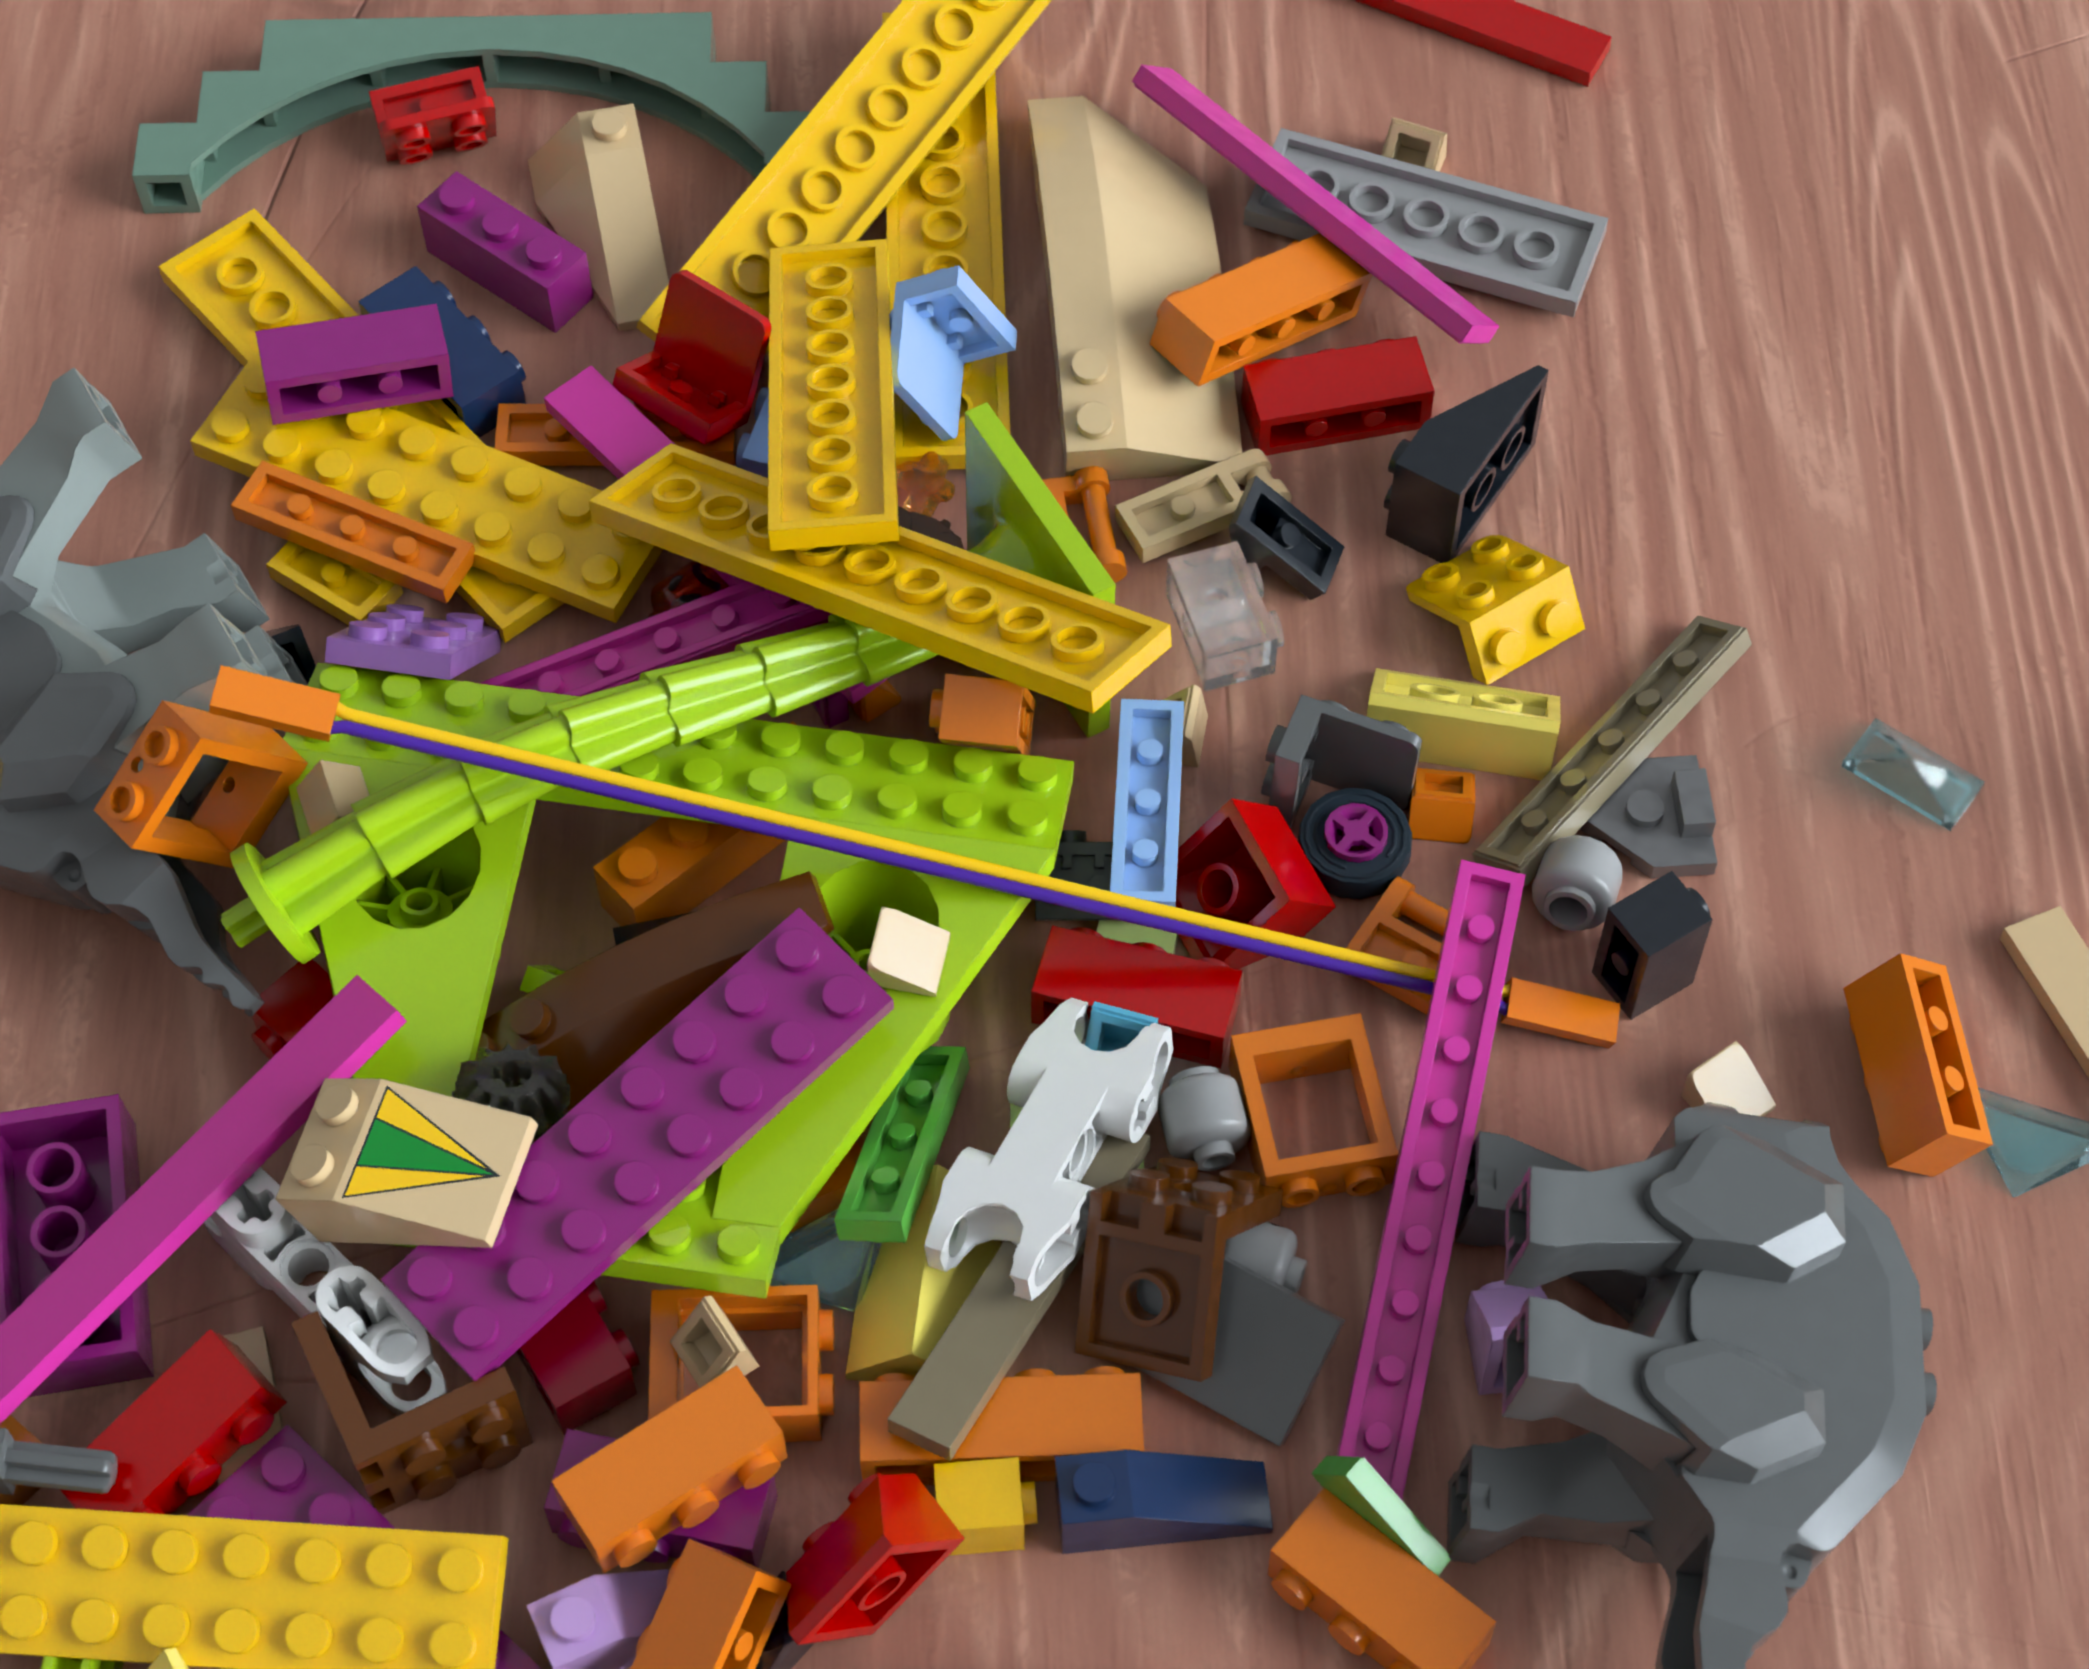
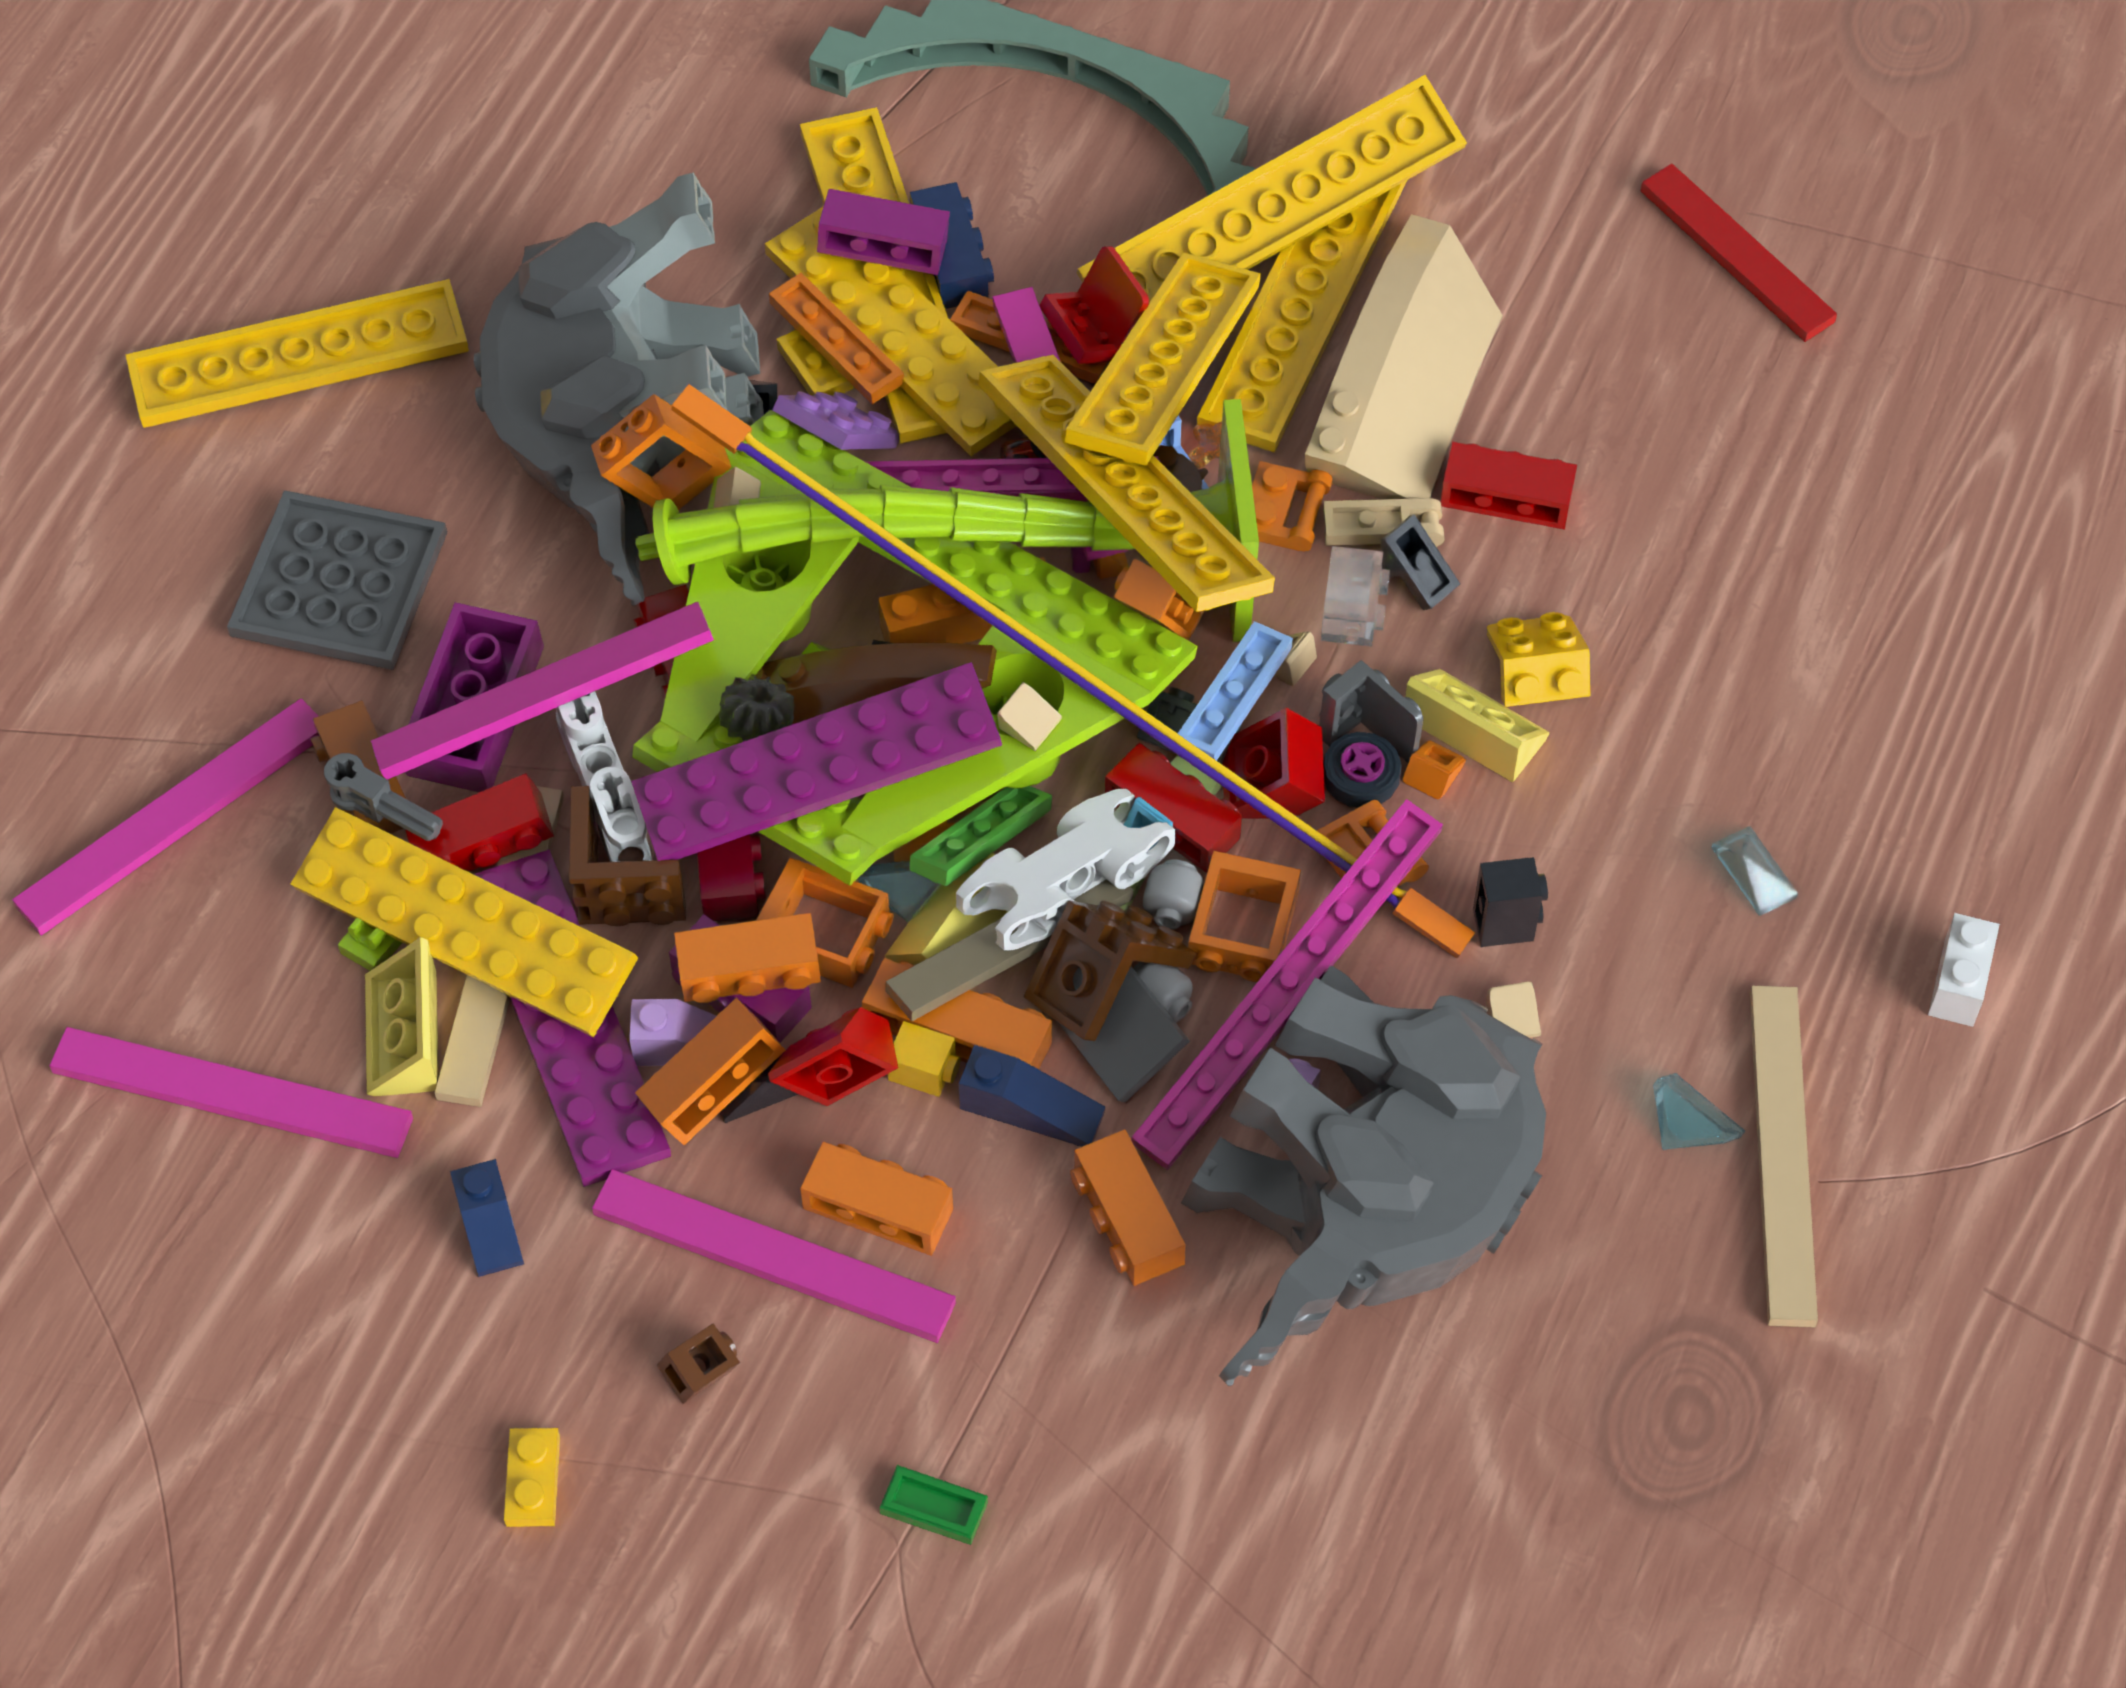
camera: 25 degrees right, 0 degrees up
tan slope [275,1078,538,1248] -> none
red bracket [368,66,497,165] -> none
magenta brick [417,171,594,333] -> none
tan wedge [528,103,669,331] -> none
tan slope [670,1296,760,1388] -> none
light blue bracket [890,265,1017,441] -> none
dark pink tile [1132,64,1499,344] -> none
orange brick [1149,233,1372,387] -> none
light grey plate [1244,128,1609,318] -> none
tile [1311,1456,1451,1576] -> none
tan slope [1381,117,1447,171] -> none
black slope [1383,365,1549,563] -> none
dark tan tile [1472,615,1752,886] -> none
light grey head [1532,835,1622,931] -> none
flat silver plate [1580,755,1717,878] -> none
orange brick [1843,953,1993,1177] -> none

